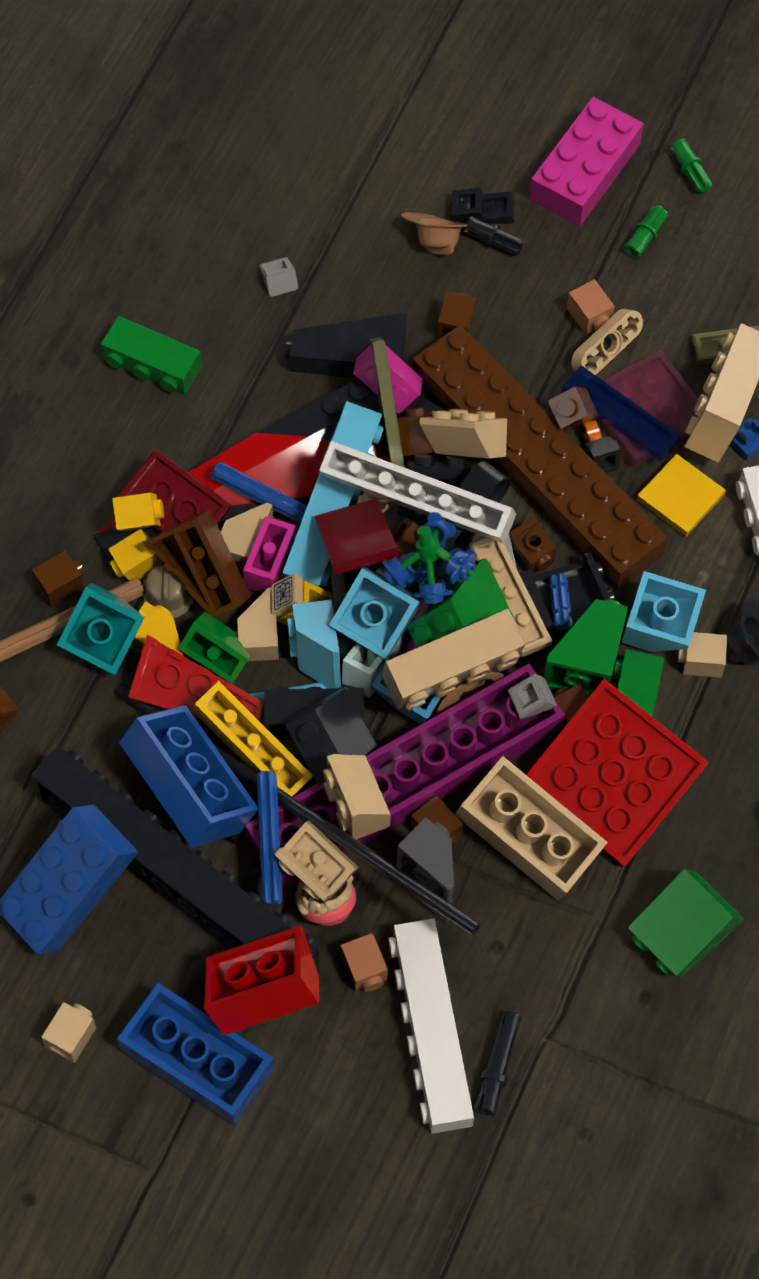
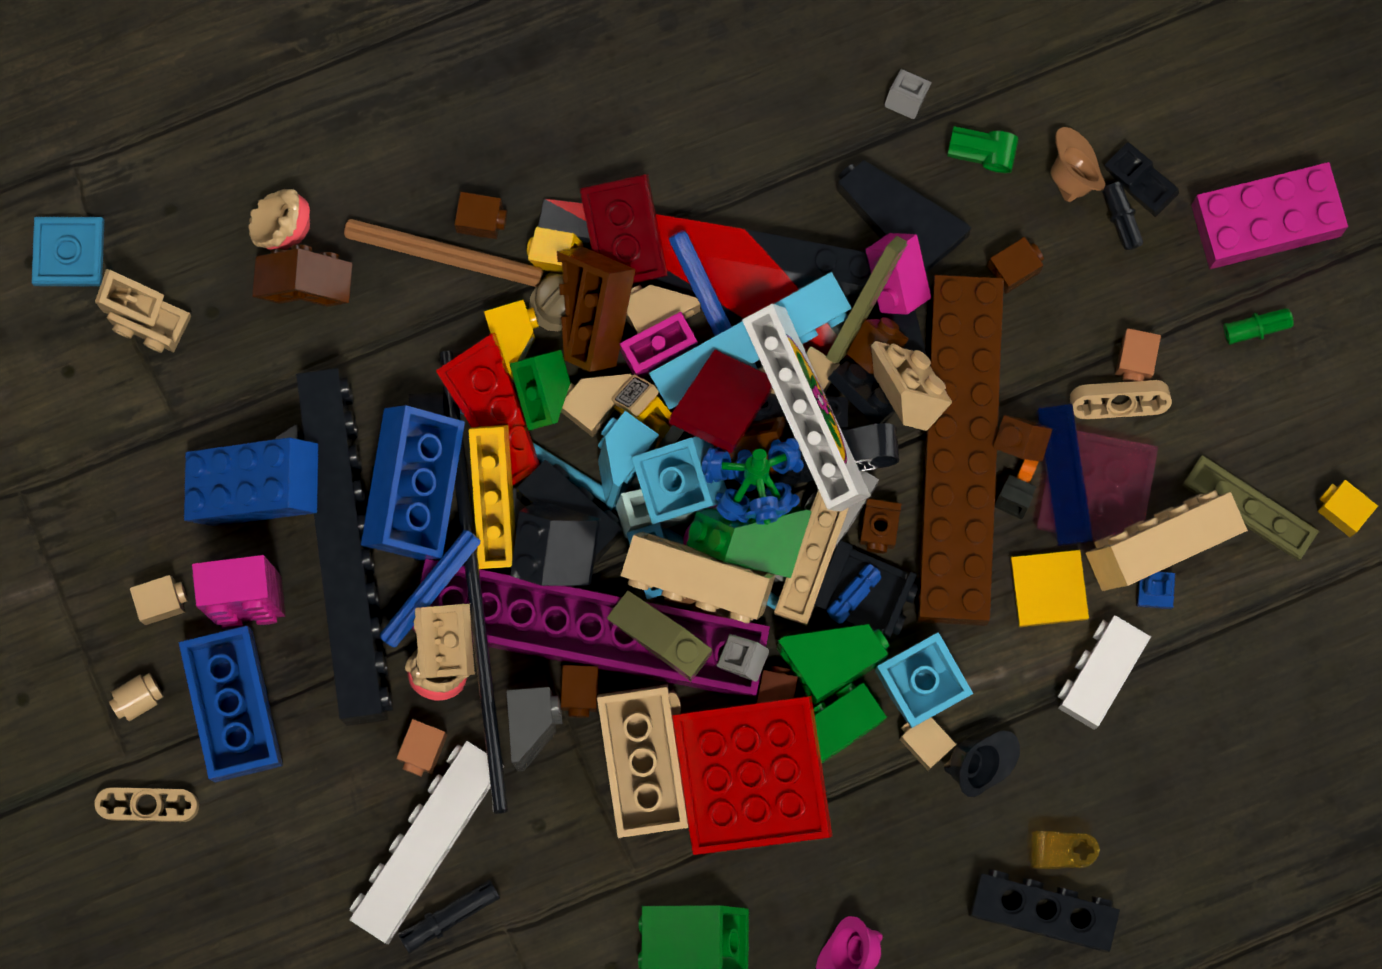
camera: 45 degrees right, 15 degrees up
teal slope [57,583,145,675] -> none
green brick [101,316,202,395] -> none
yellow brick [112,493,164,531] -> none
red slope [204,925,319,1035] -> none
tan slope [323,754,391,839] -> none
green axle [670,139,712,194] -> none
none -> tan beam [95,788,199,822]
none -> tan brick [109,673,164,722]
none -> dark pink brick [192,555,286,629]
none -> olive slope [606,590,712,682]
none -> green piece [947,126,1019,173]

